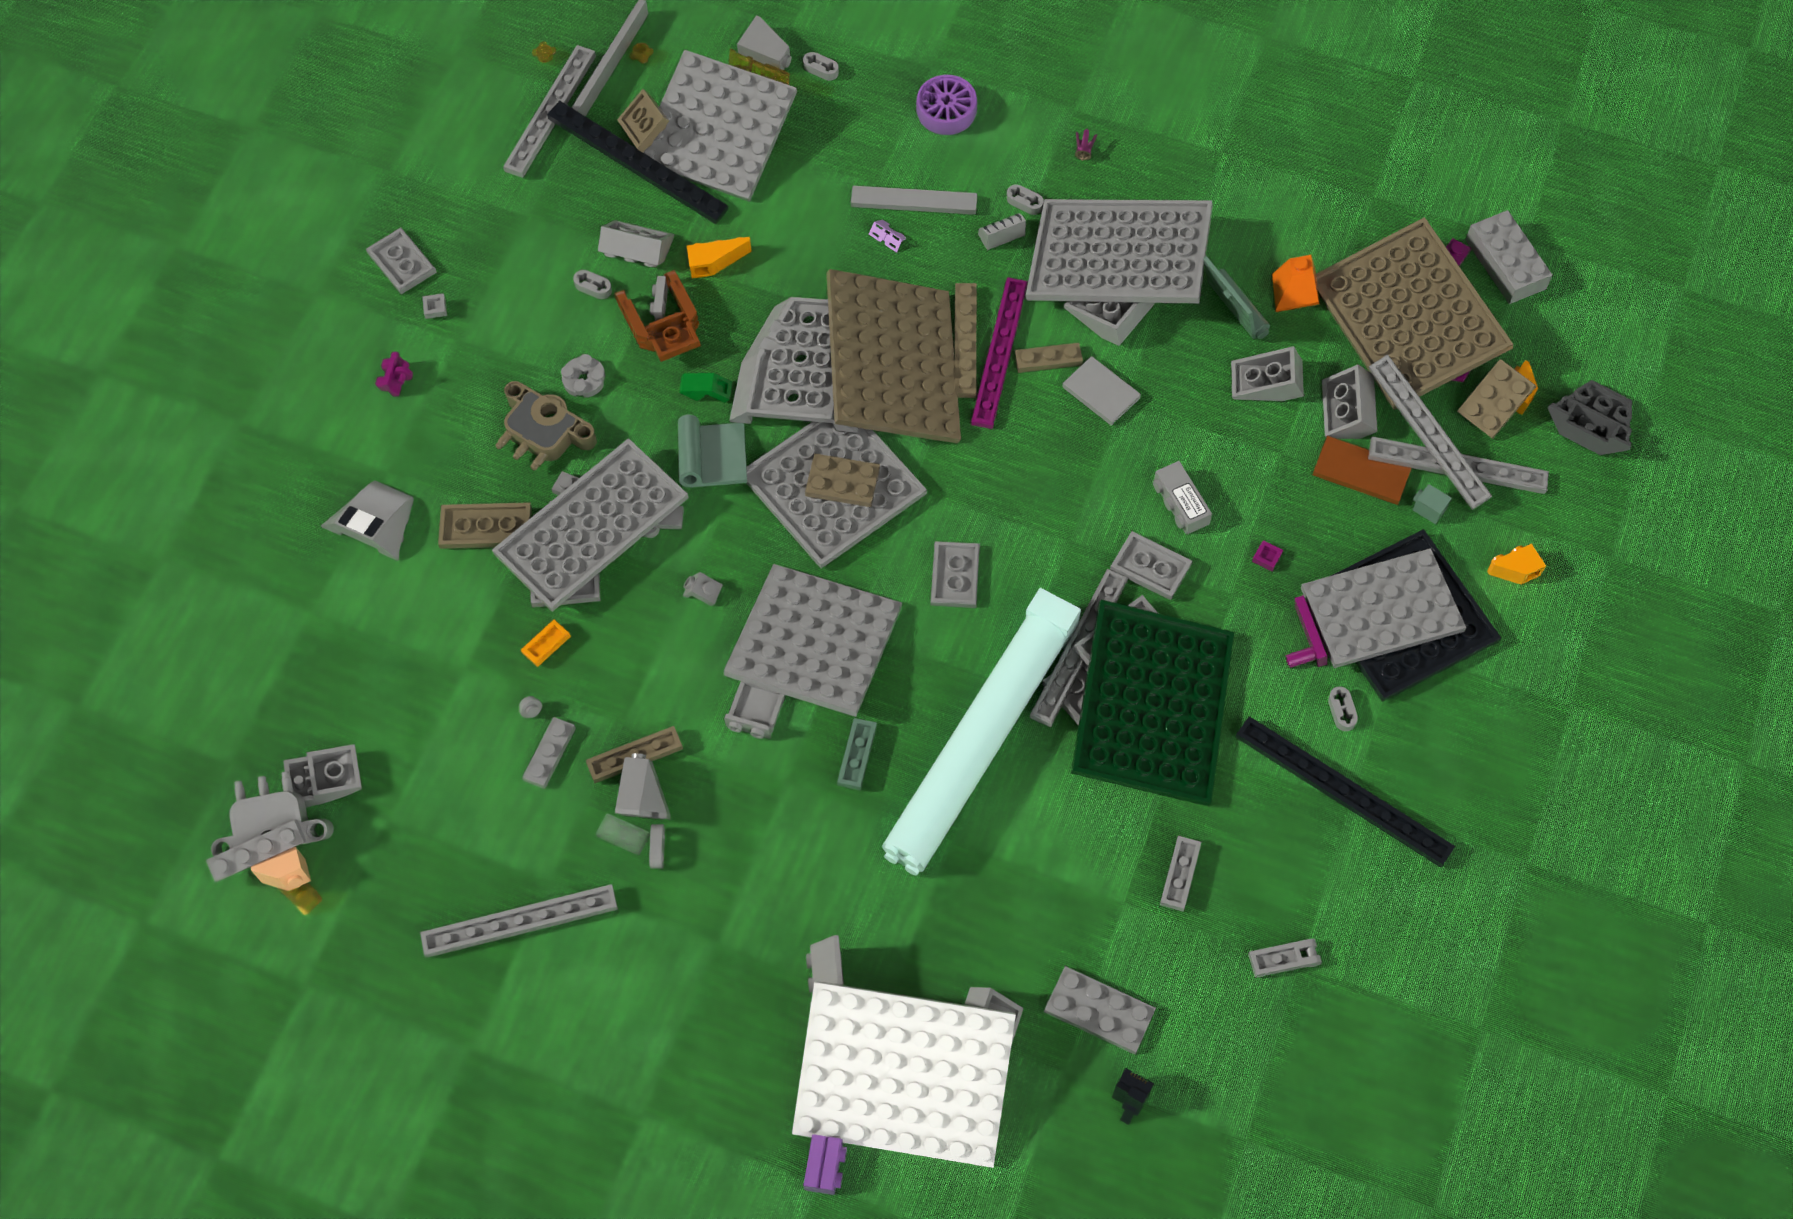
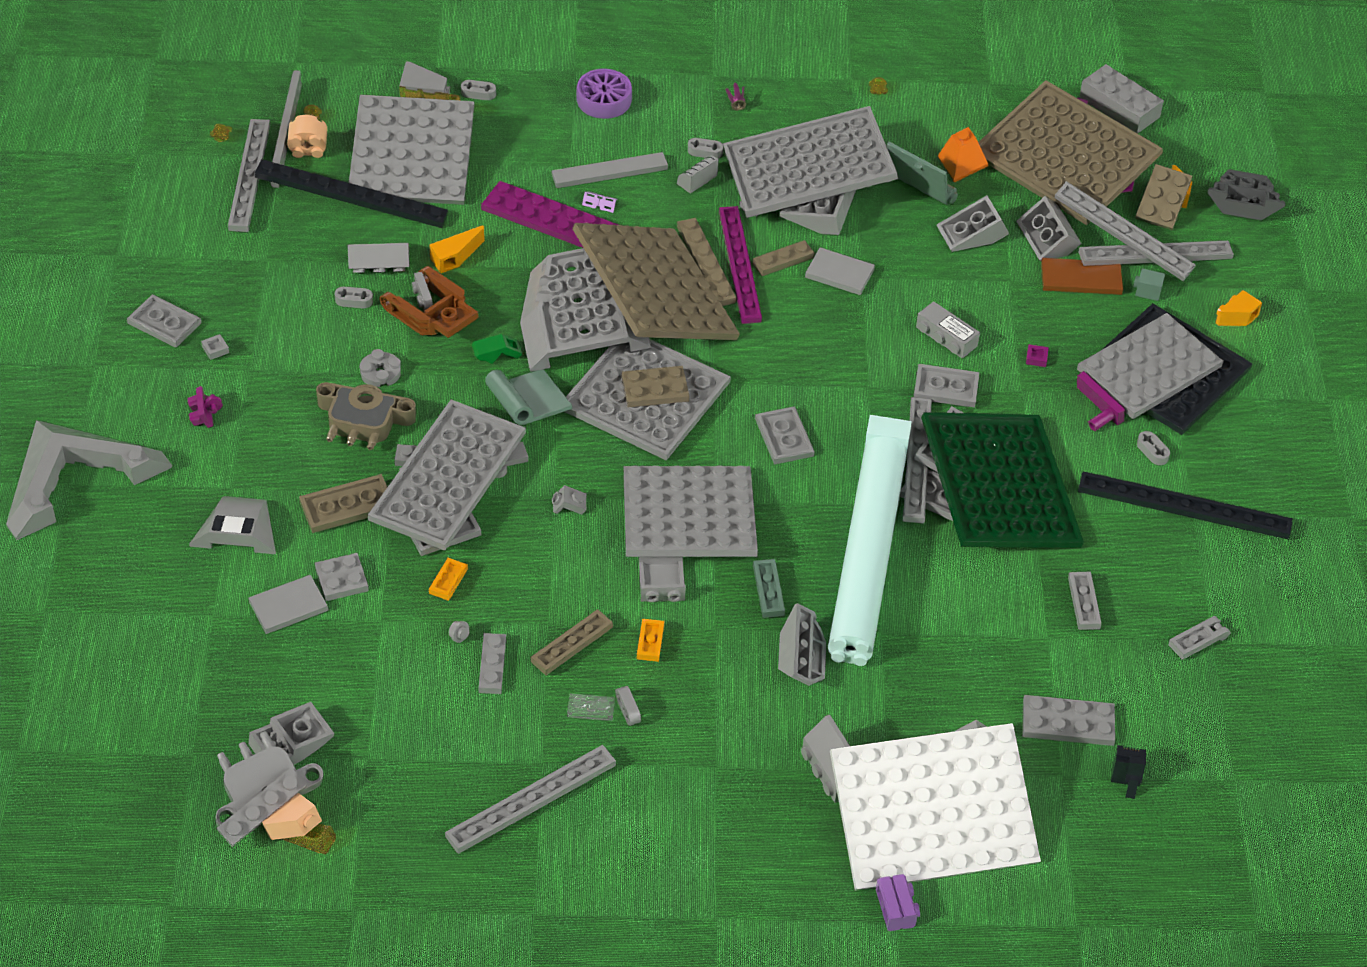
camera: 25 degrees left, 15 degrees down
light grey slope [615,753,670,820] -> none
dark tan plate [617,89,669,152] -> none
none -> light grey wedge [6,420,172,540]
none -> light grey tile [249,575,328,634]
none -> light nougat brick [287,115,327,158]
none -> light grey plate [315,553,369,601]
none -> magenta plate [481,181,618,248]
none -> light orange plate [637,619,664,662]
none -> light grey wedge [778,603,826,686]
none -> clear yellow plate [869,77,888,94]

